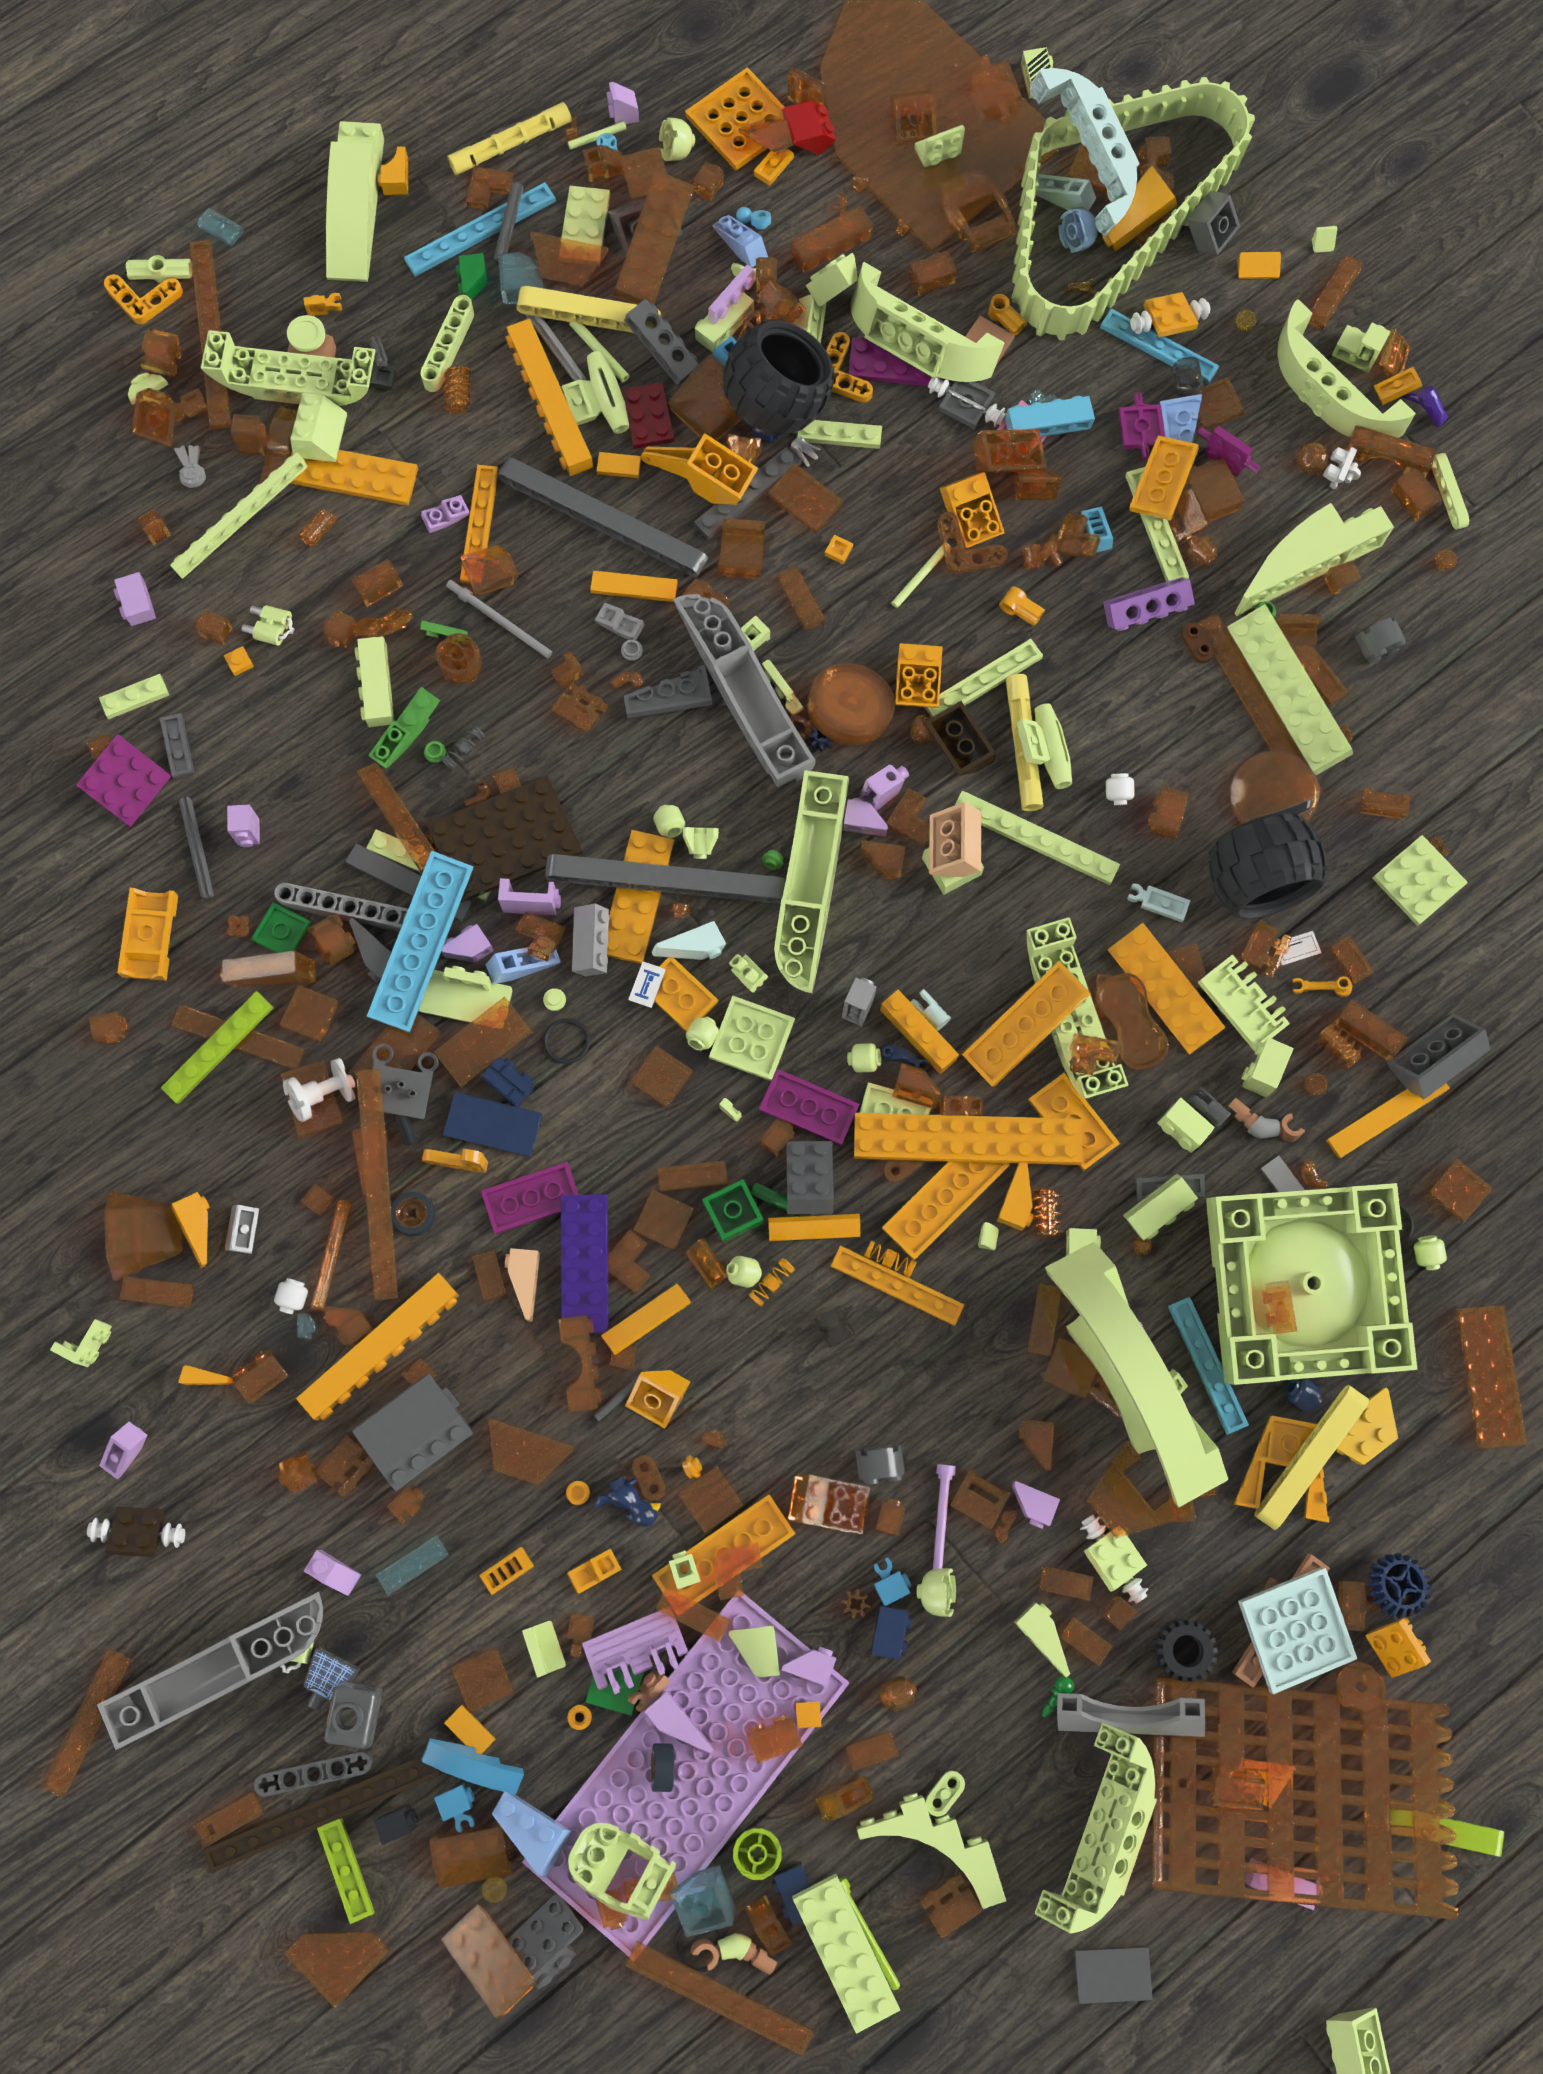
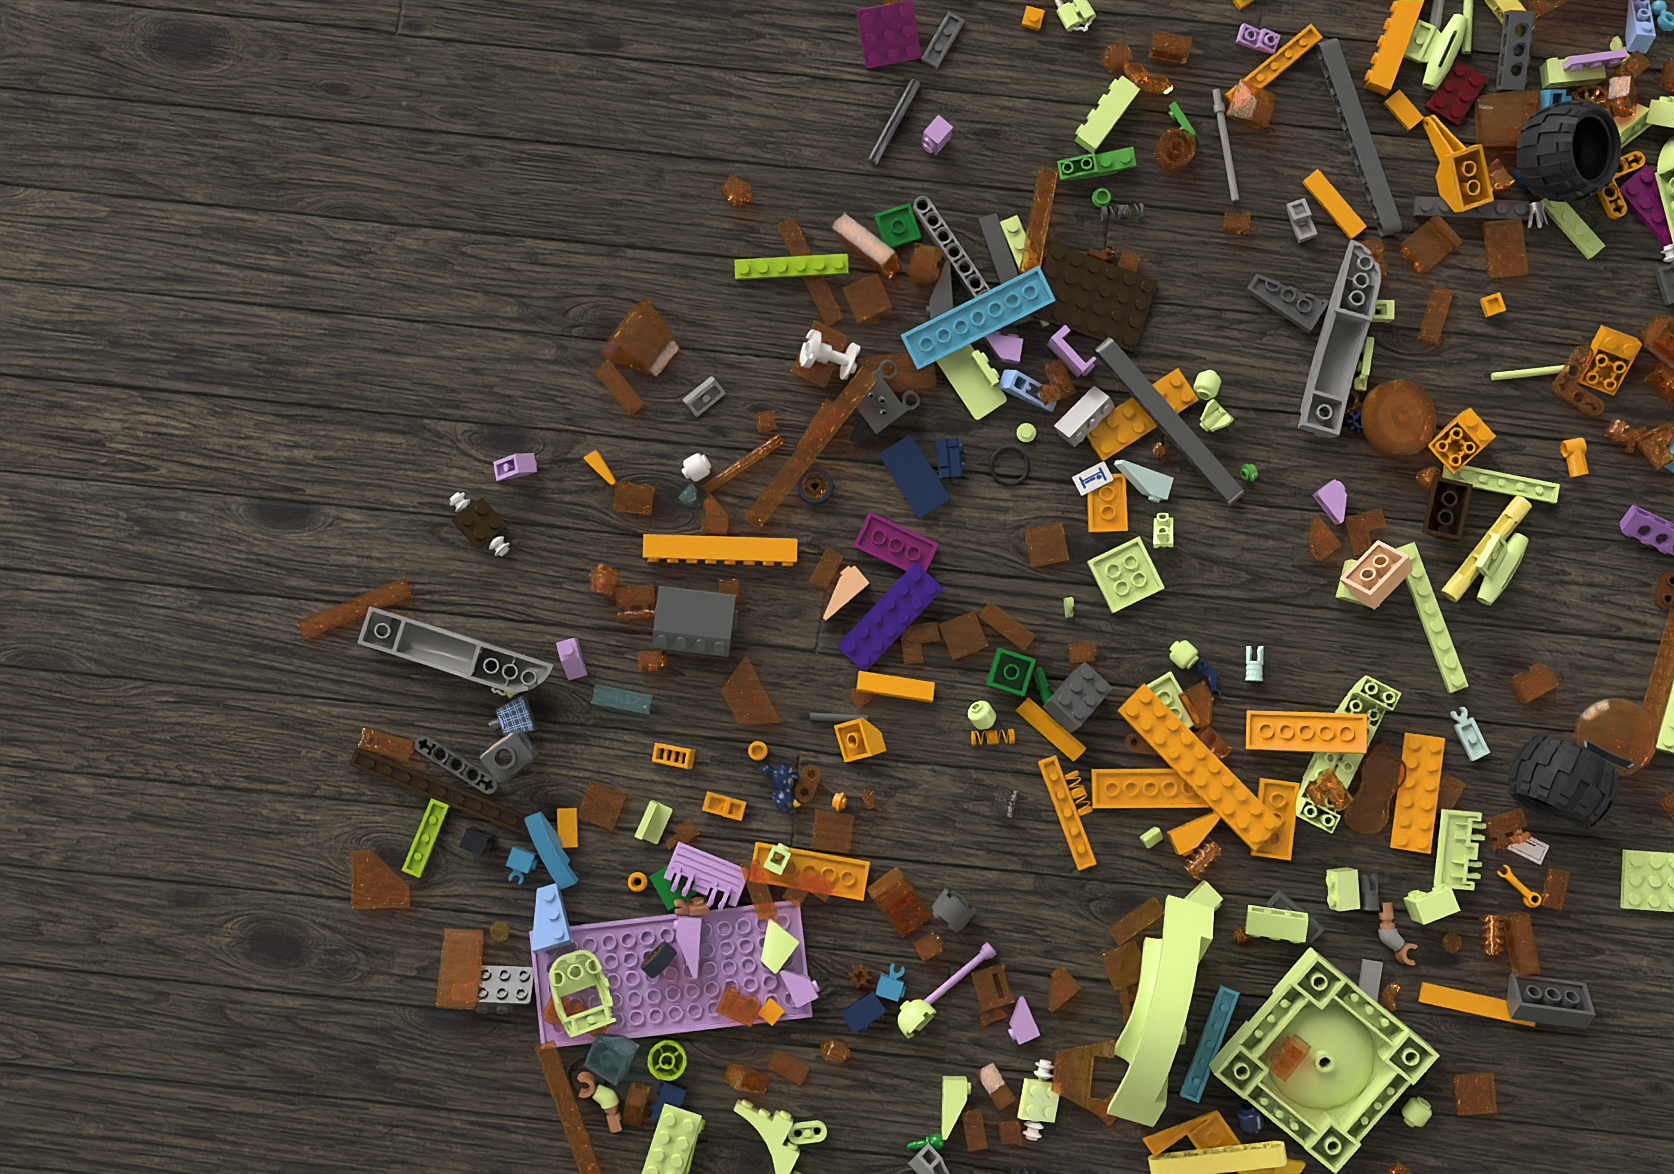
camera: 45 degrees right, 10 degrees up
yellowish green bracket [50,1319,112,1367] -> none
light orange piece [117,888,178,981] -> none
light orange slope [171,1192,209,1268] -> none
clear orange plate [227,915,250,937] -> none
light orange beam [422,1149,488,1173] -> none
clear orange slope [429,1824,513,1888] -> none
clear orange plate [434,996,533,1087] -> none
clear orange plate [552,683,608,735] -> none
clear orange arch [559,1314,602,1412] -> none
clear orange arm [611,671,644,689] -> none
light grey plate [621,640,643,661] -> none
clear orange plate [685,1238,729,1290] -> none
yellowish green head [686,1017,719,1051] -> none
magenta plate [759,1069,859,1146] -> none
yellowish green slope [774,770,849,993] -> none
light grey brick [842,978,876,1027] -> none
lavender torso [859,765,909,811] -> none
light orange brick [880,990,959,1075] -> none
white head [1106,774,1134,805] -> none

